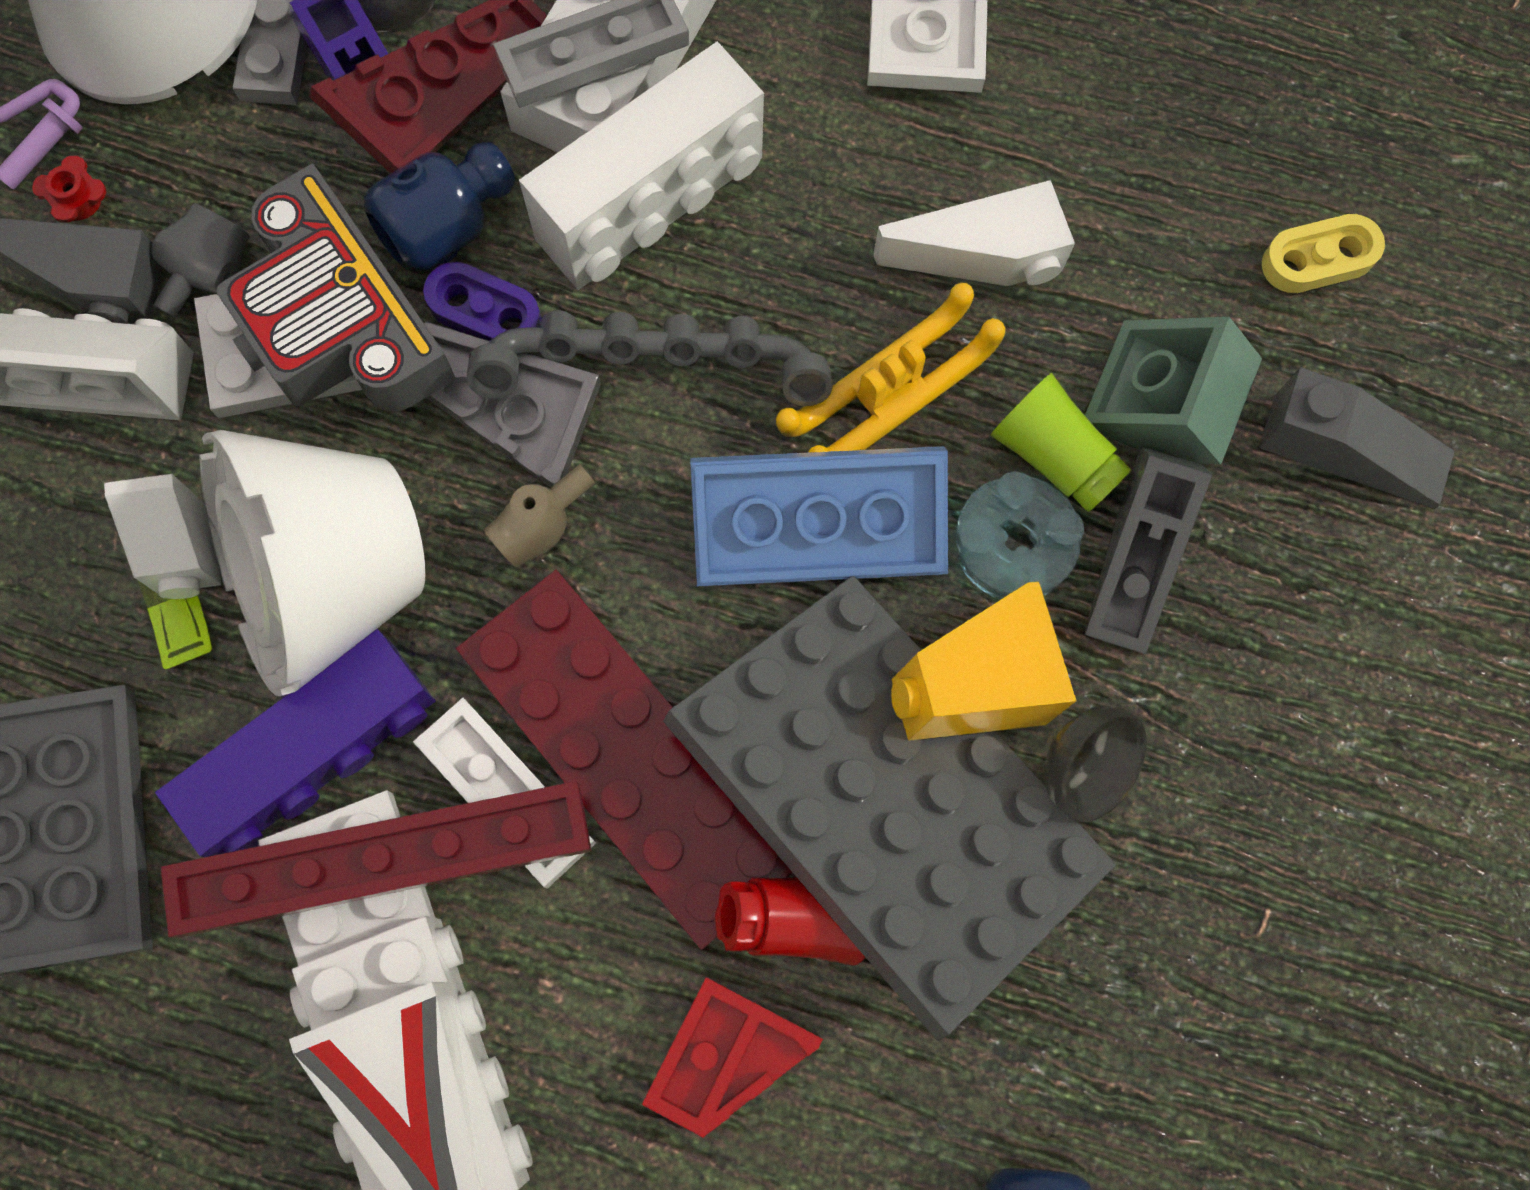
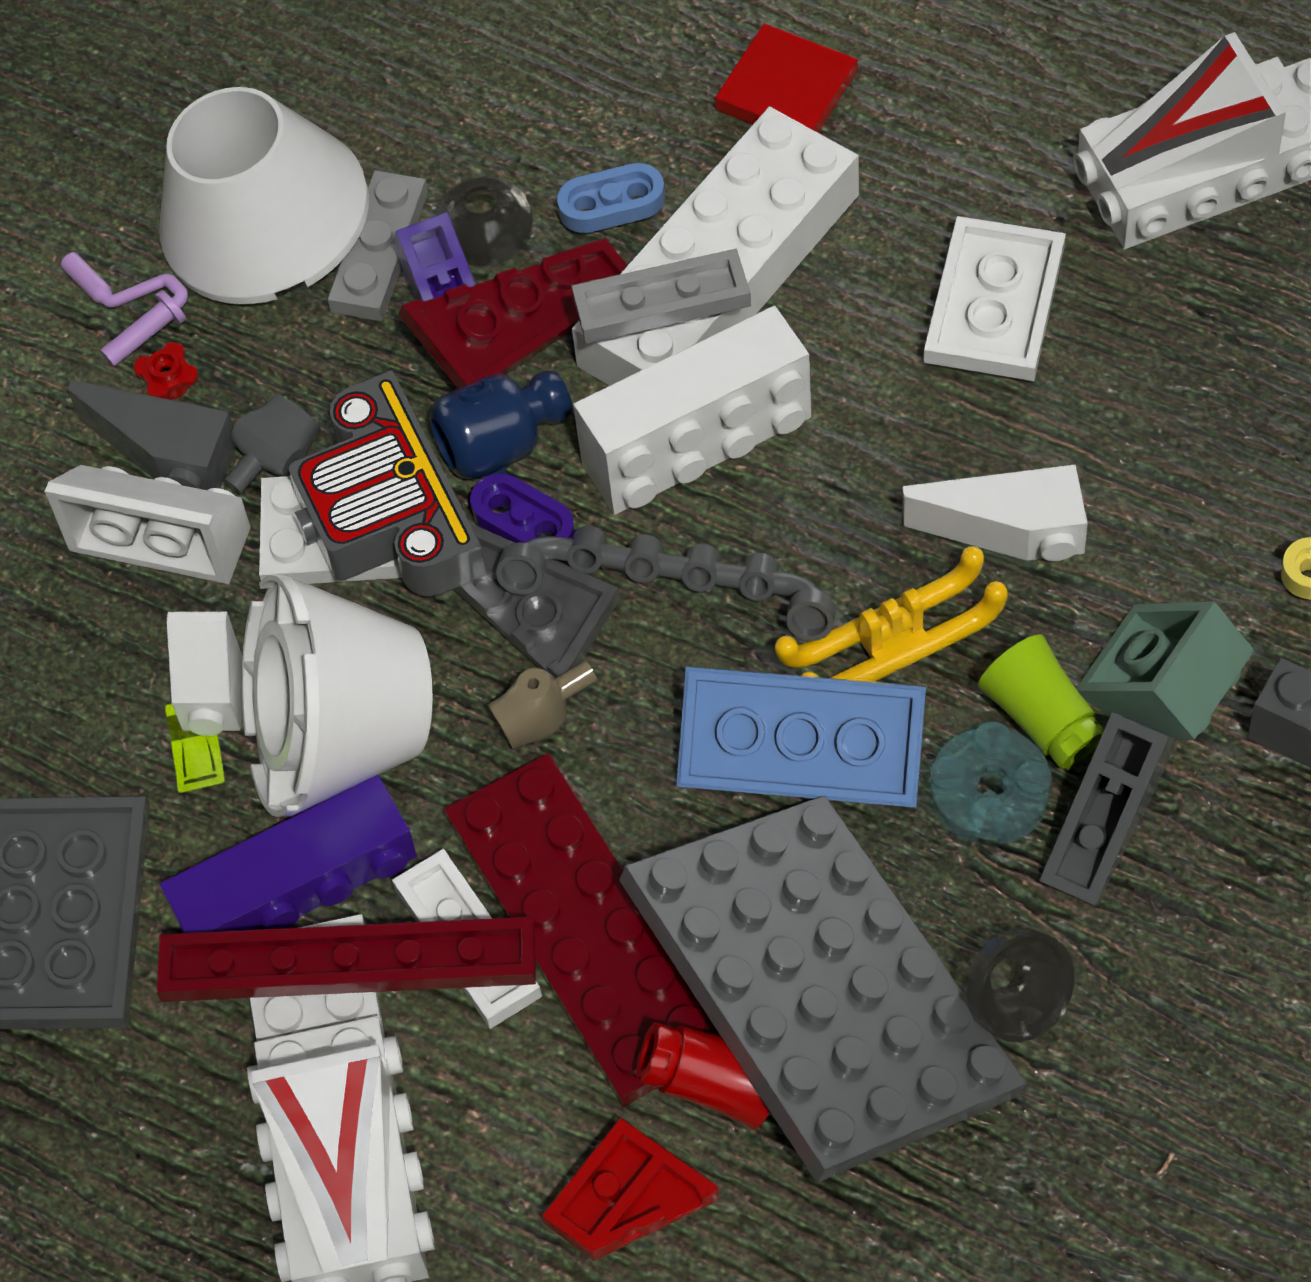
camera: 20 degrees right, 15 degrees down
yellow slope [891,582,1076,741] -> none

